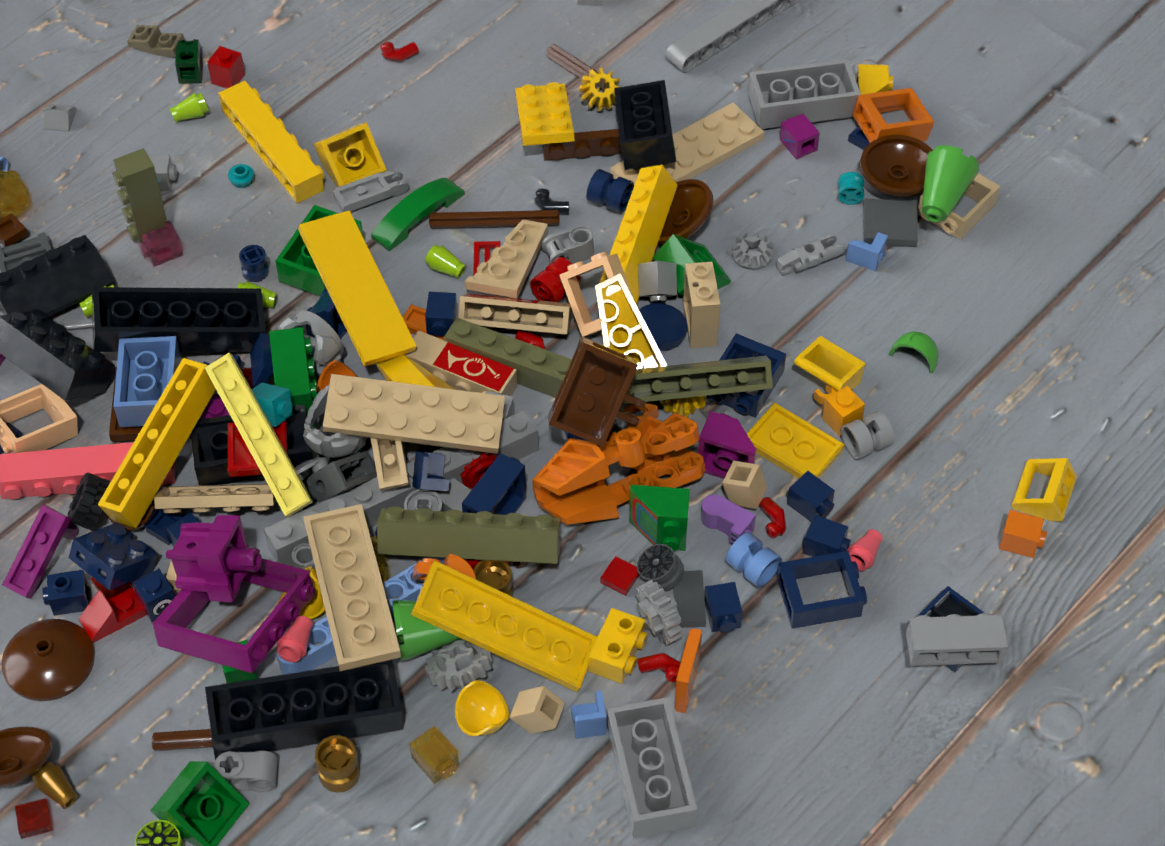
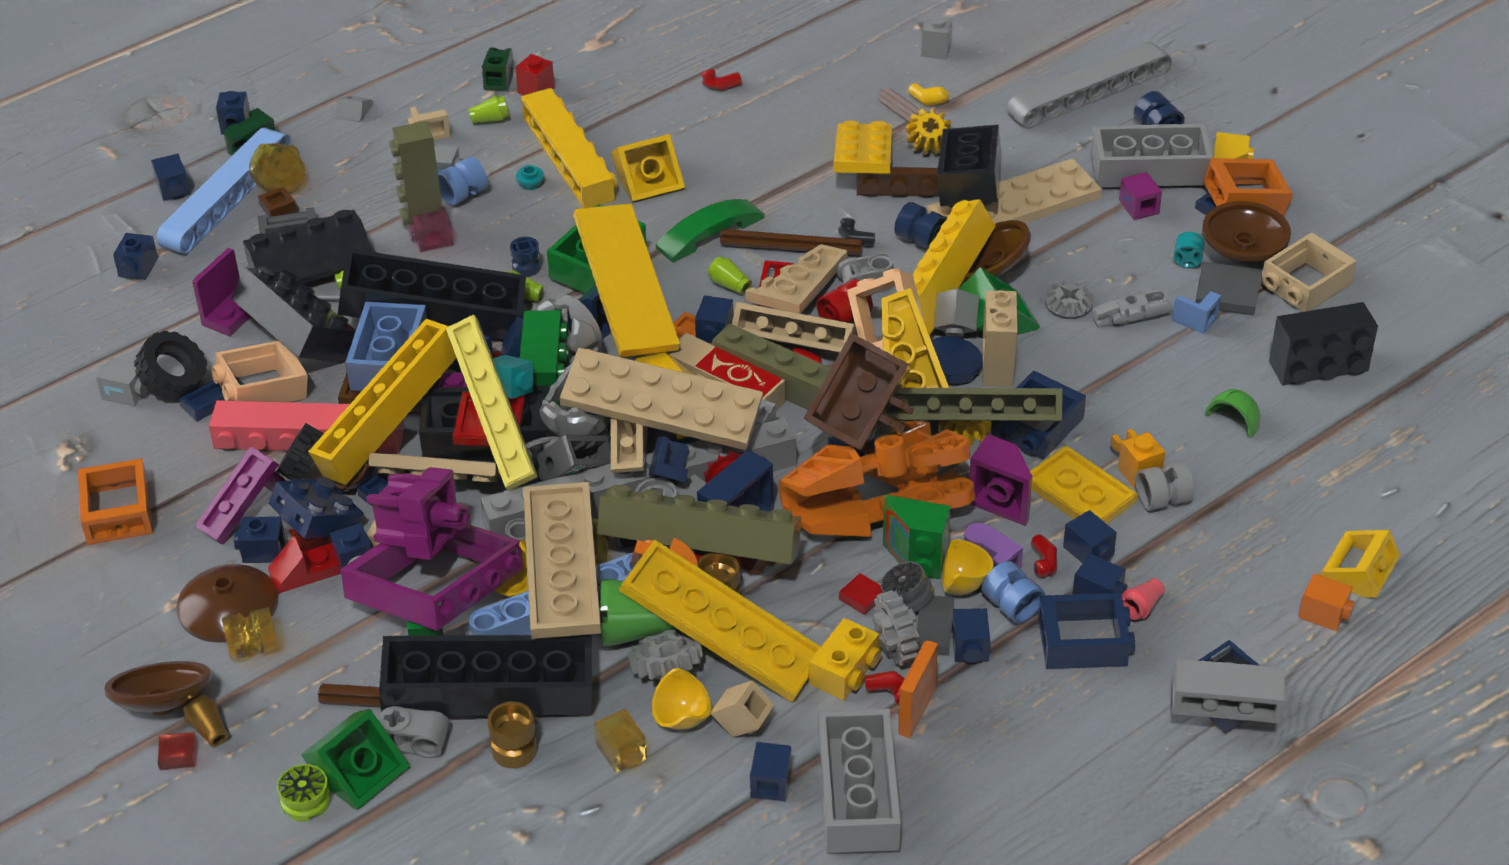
camera: 10 degrees right, 10 degrees down
dark tan slope [127,25,186,57] -> none
coral cone [277,616,313,662] -> none
light grey hinge [332,169,410,212] -> none
medium blue panel [571,691,607,739] -> none
tan brick [722,461,767,509] -> none
yellow tile [794,335,866,391] -> none
bright green cone [922,145,979,222] -> none
none -> clear yellow wheel [222,607,278,660]
none -> tan bracket [407,107,450,141]
none -> medium blue wheel [438,156,488,206]
none -> dark blue panel [750,742,791,802]
none -> yellow arm [908,83,949,106]
none -> yellow helmet [942,539,994,595]
none -> dark blue wheel [1134,91,1185,125]
none -> black brick [1269,302,1378,386]

